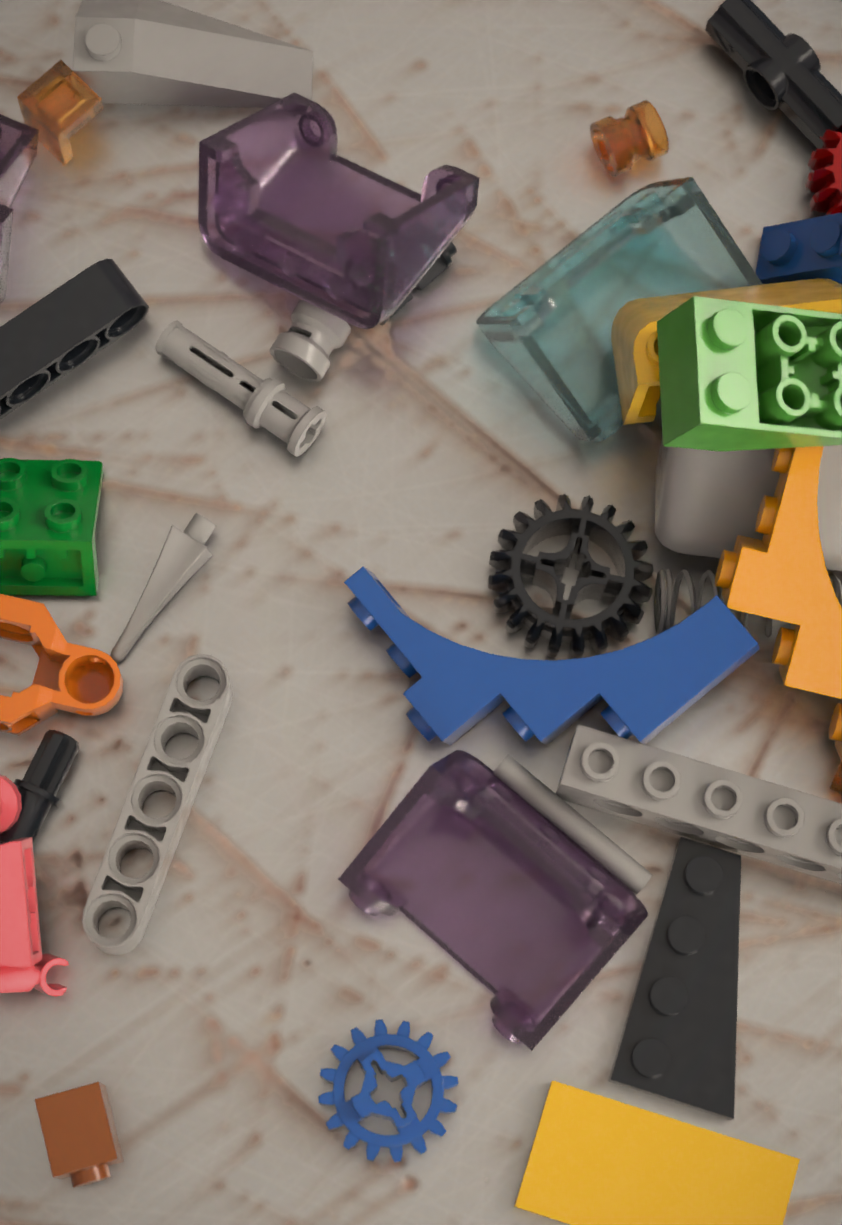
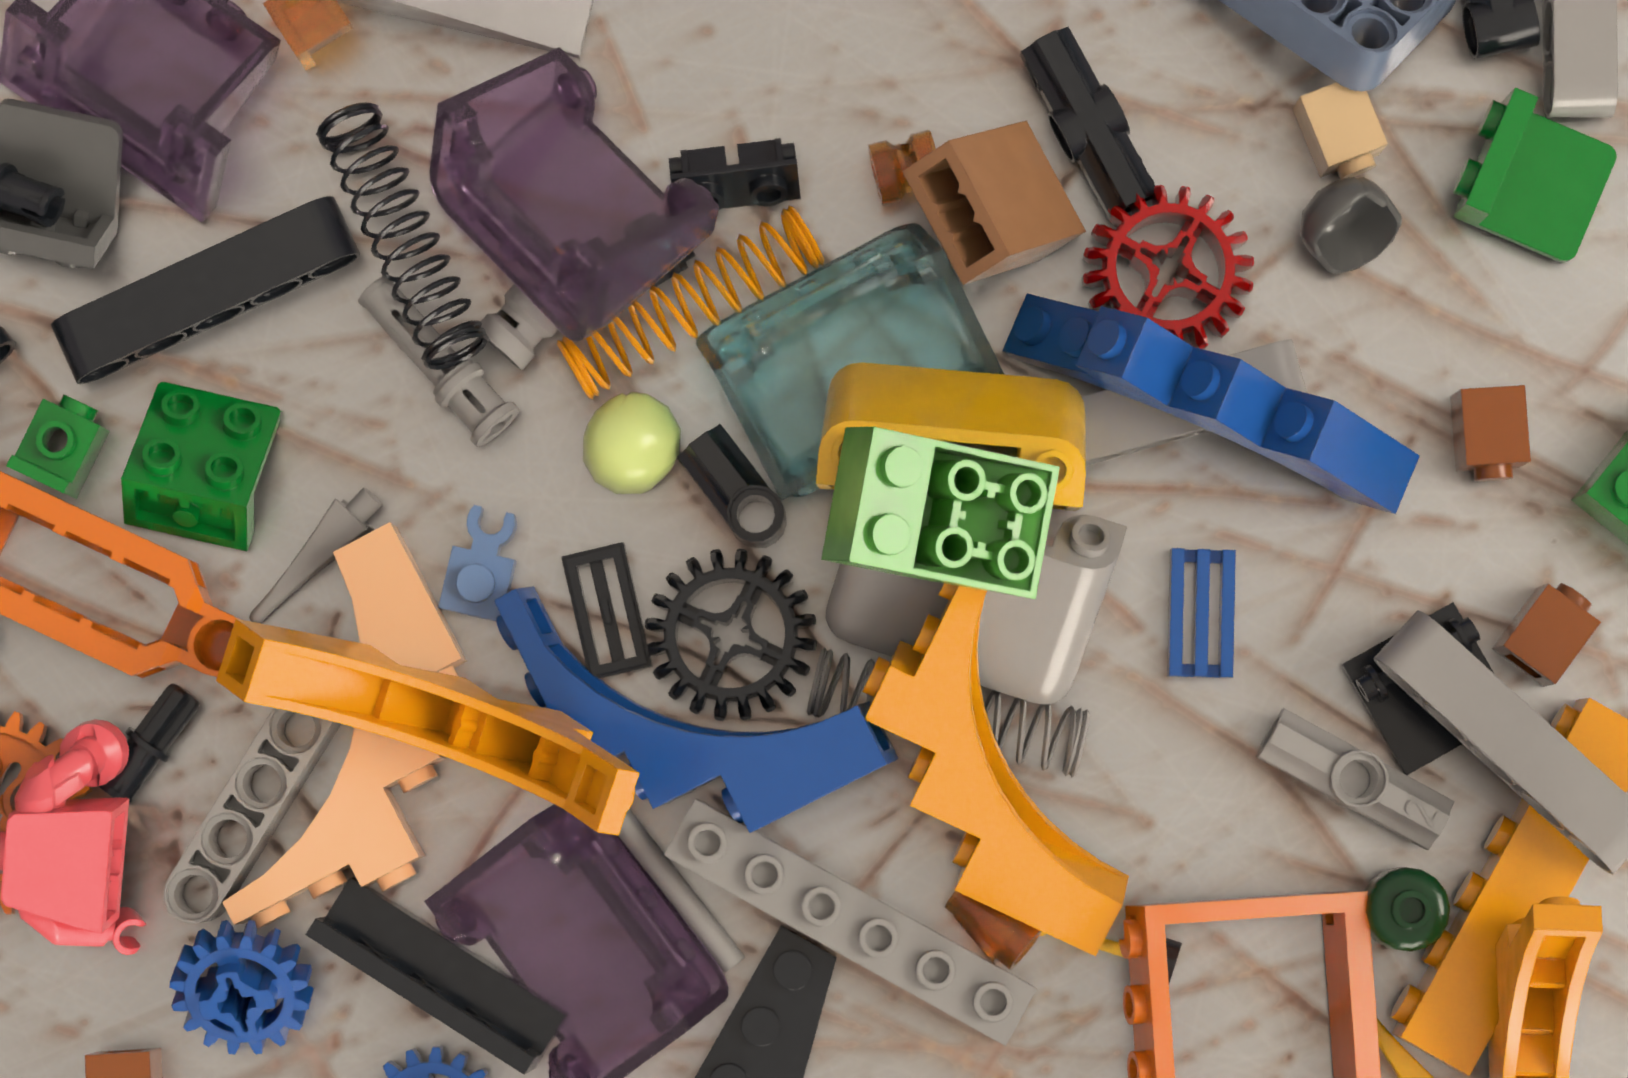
camera: 20 degrees right, 10 degrees up
none -> blue gear [169,920,314,1055]
none -> light orange arch [216,619,640,836]
none -> light nougat arch [222,522,467,929]
none -> black fence [305,877,569,1075]
none -> black piece [316,102,489,370]
none -> medium blue plate [438,505,517,622]
none -> light orange piece [557,205,824,400]
none -> black tile [561,542,653,679]
none -> yellowish green hair [583,392,681,494]
none -> black hinge [669,138,801,214]
none -> black piece [677,424,787,548]
none -> medium nougat brick [902,120,1086,285]

